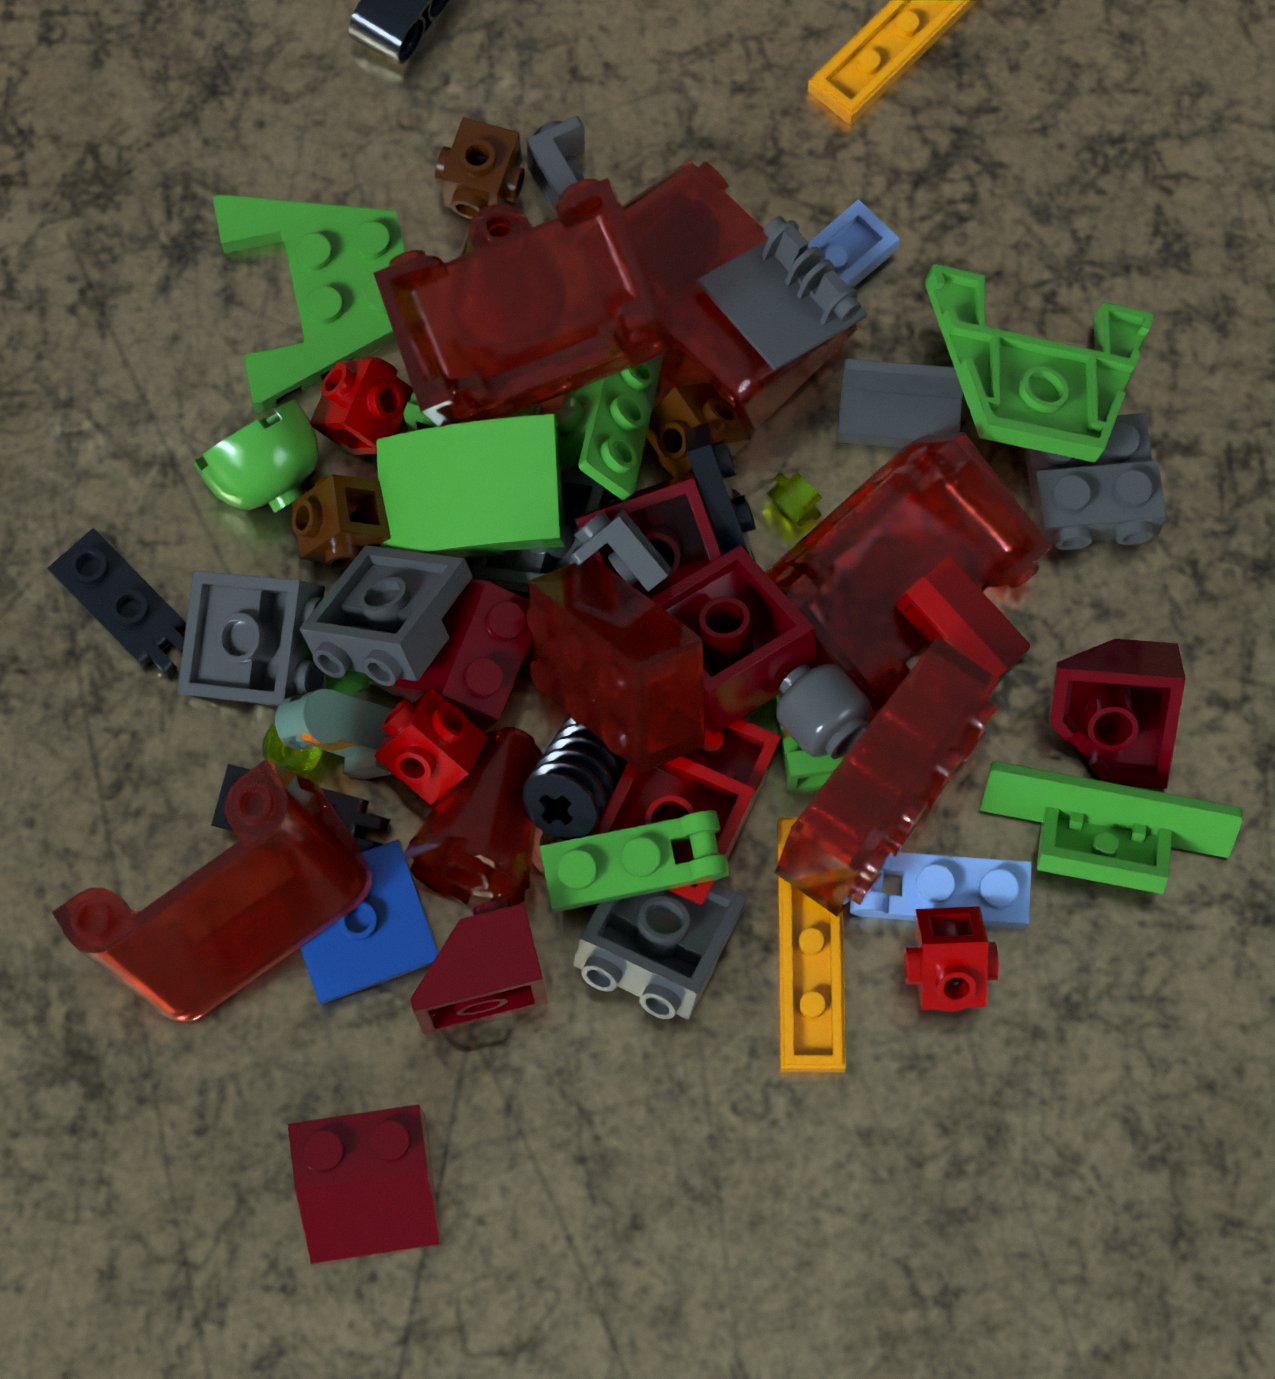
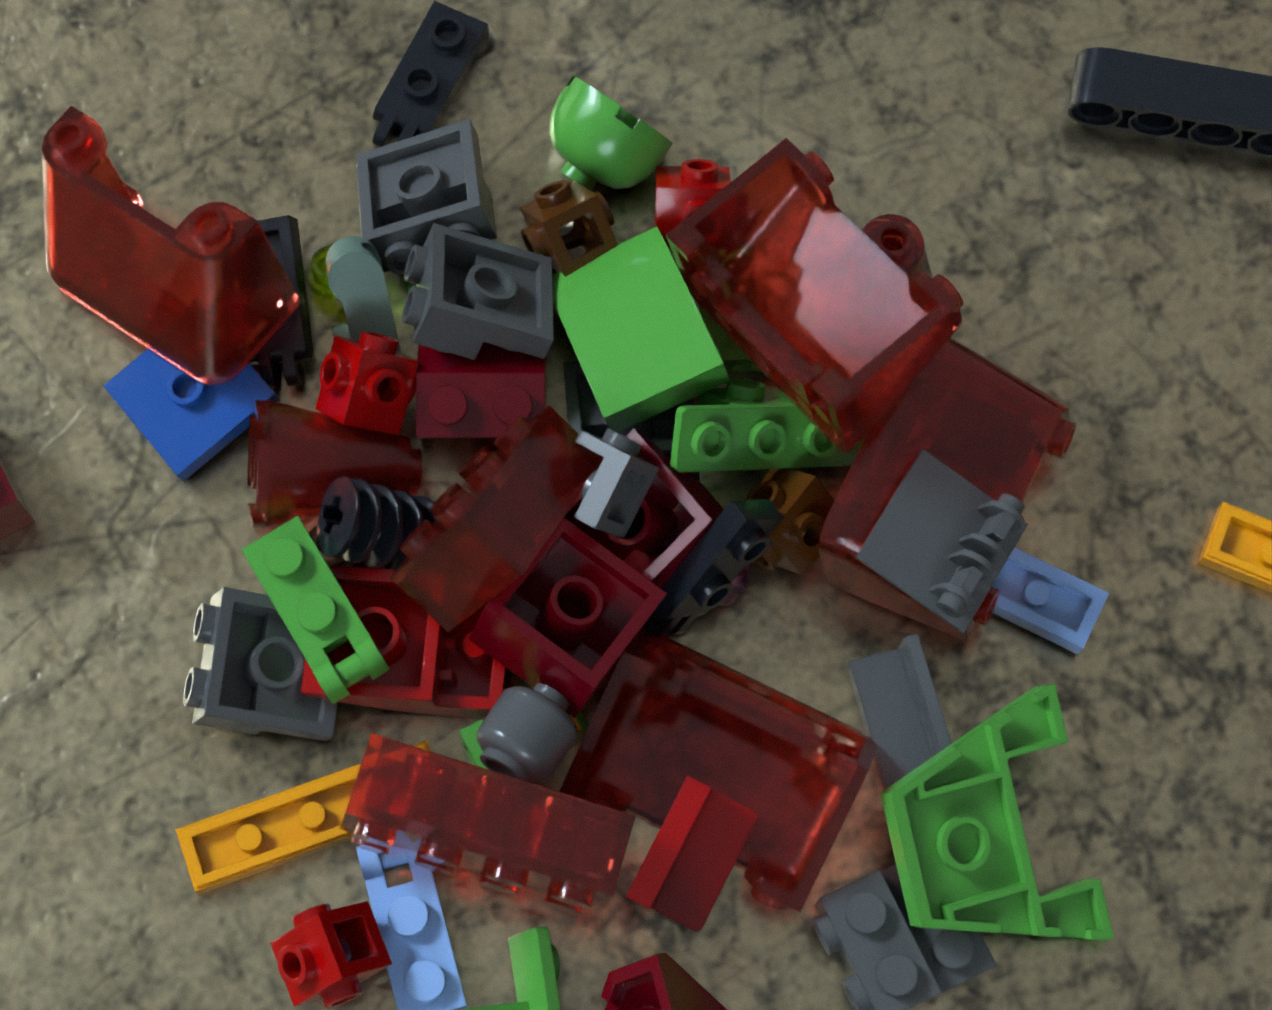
camera: 65 degrees right, 0 degrees up
bright green wing [212,194,421,413] -> none
dark red slope [410,899,548,1035] -> none
reddish brown brick [435,117,525,221] -> none
dark grey bracket [526,116,586,223] -> none
clear neon green plate [766,472,822,528] -> none

